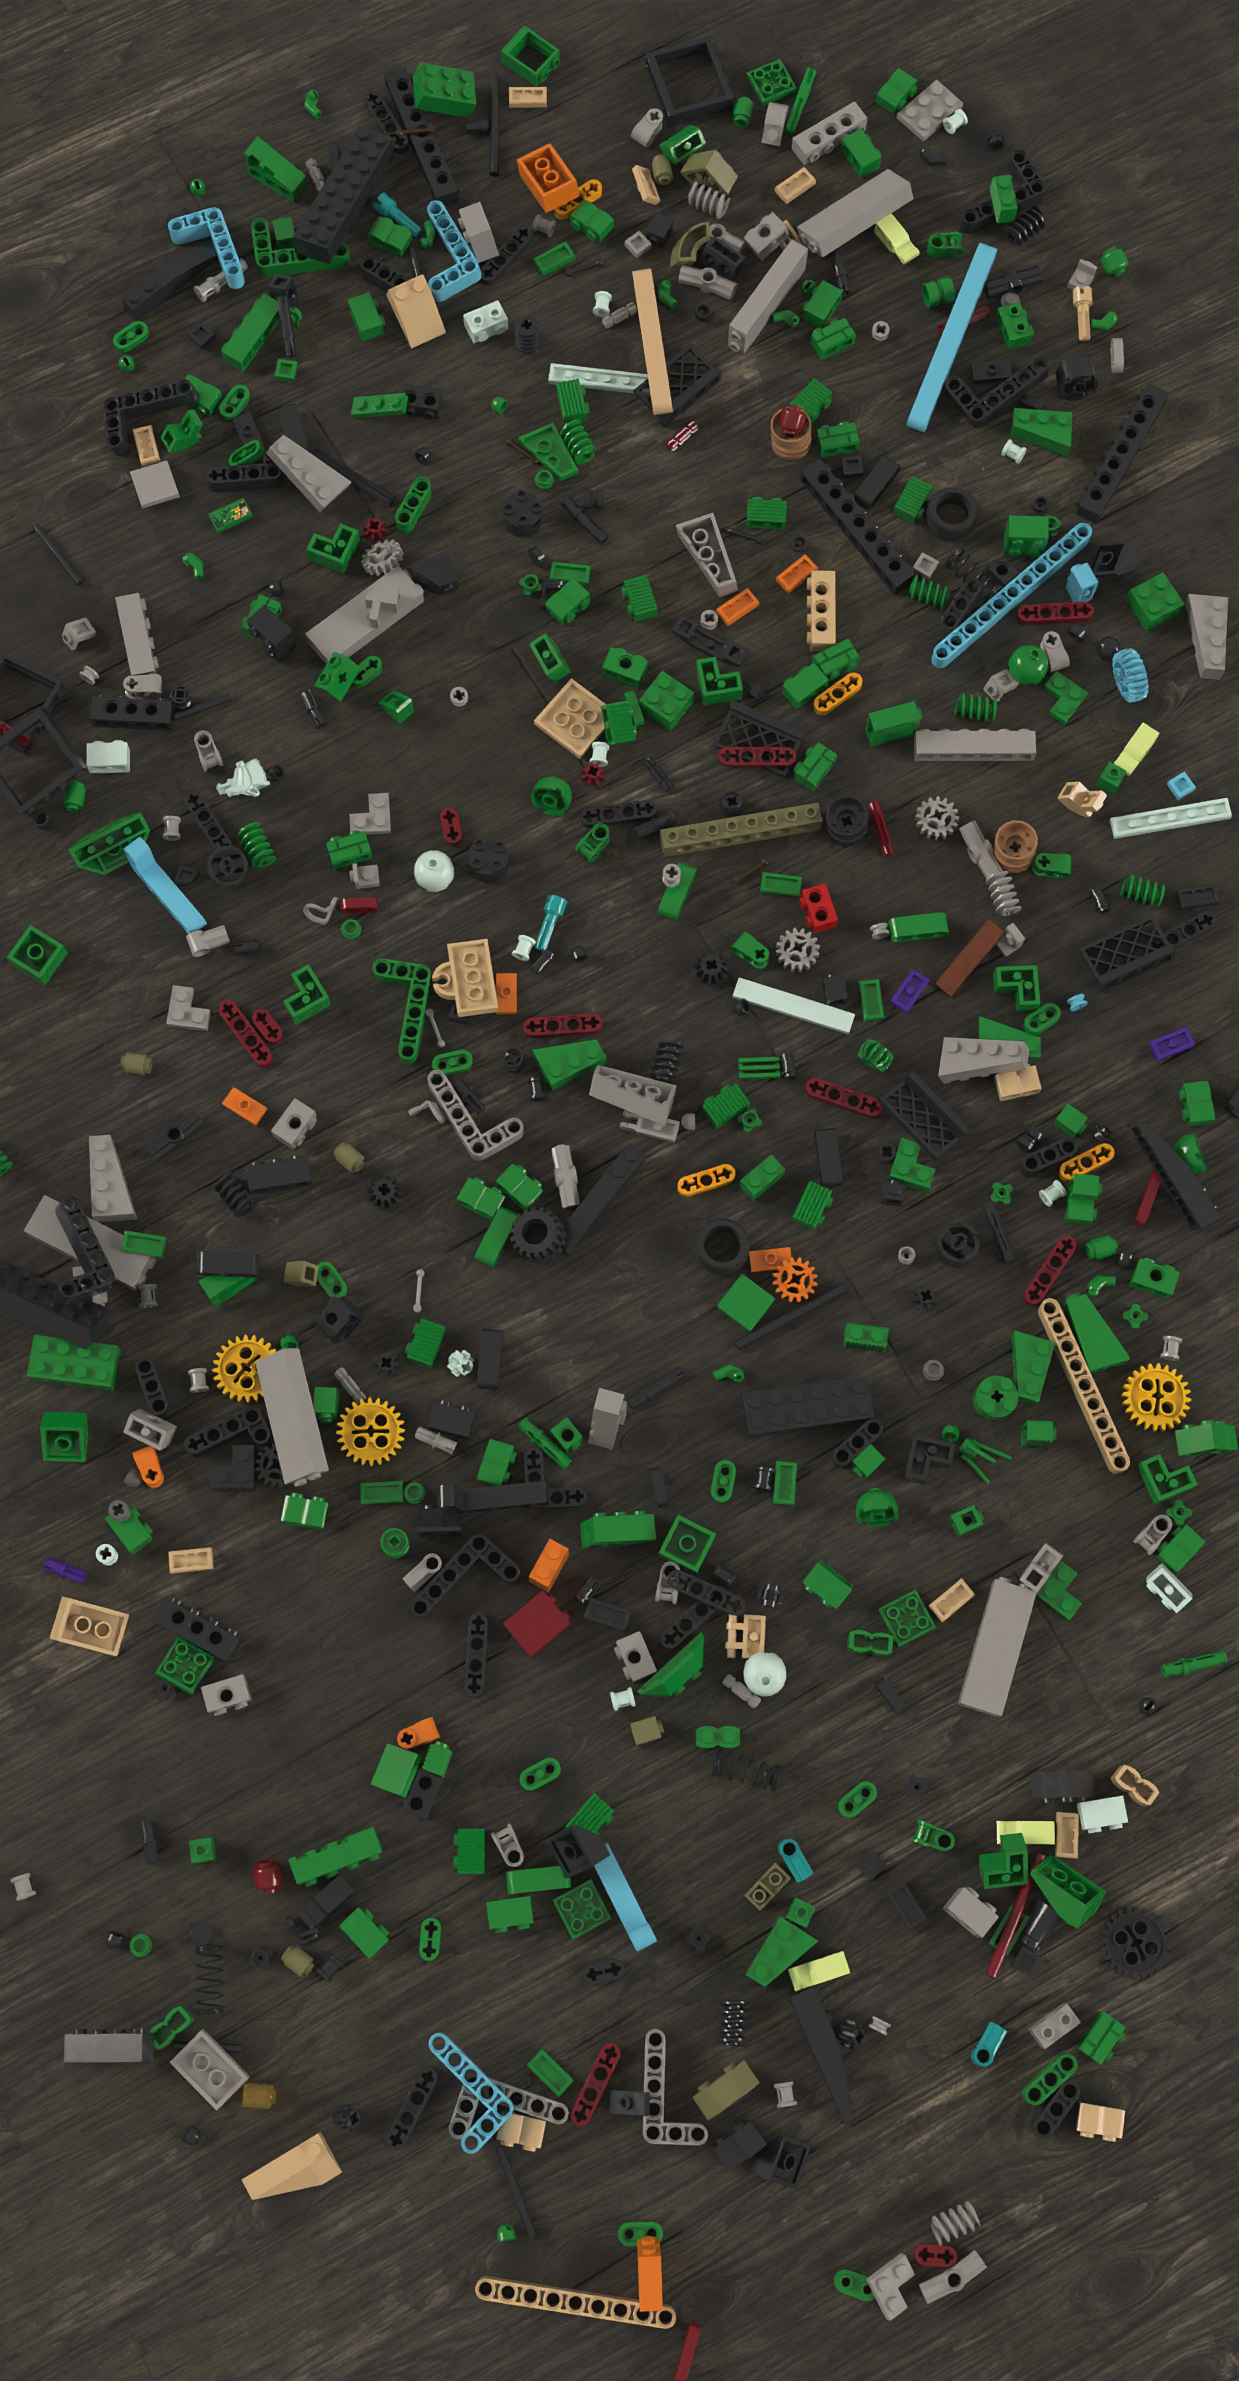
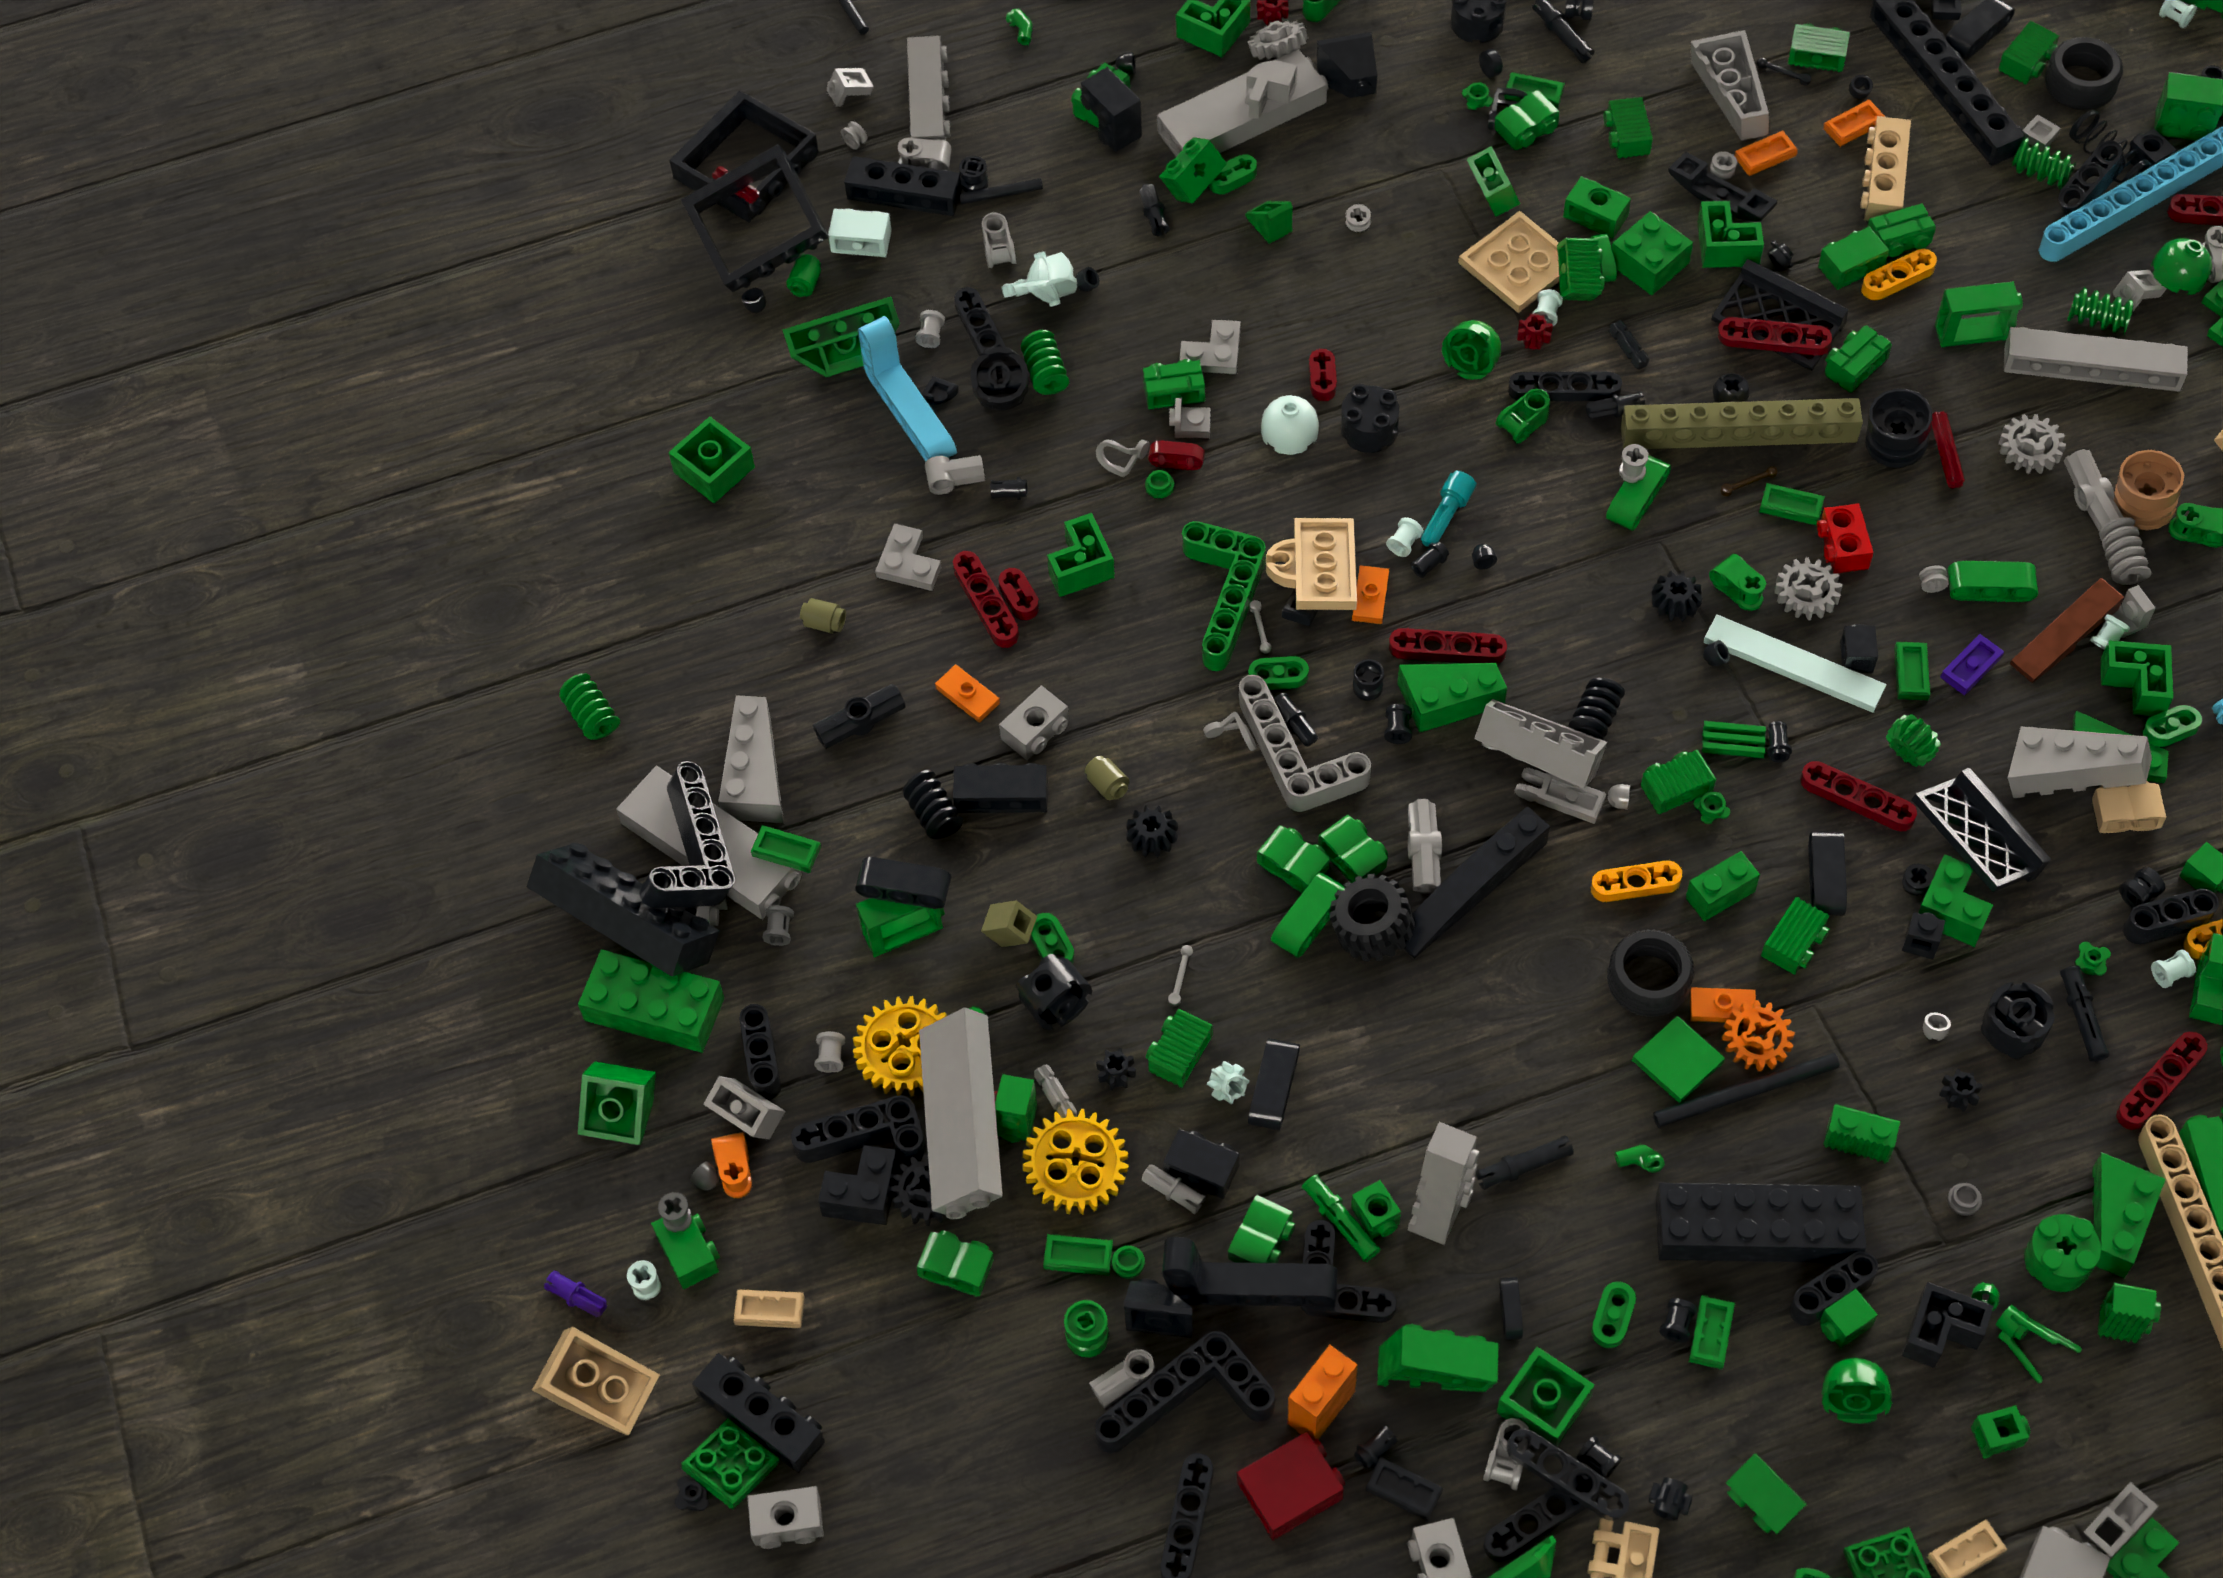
camera: 15 degrees right, 15 degrees down
none -> light aqua bush [2090,614,2130,650]

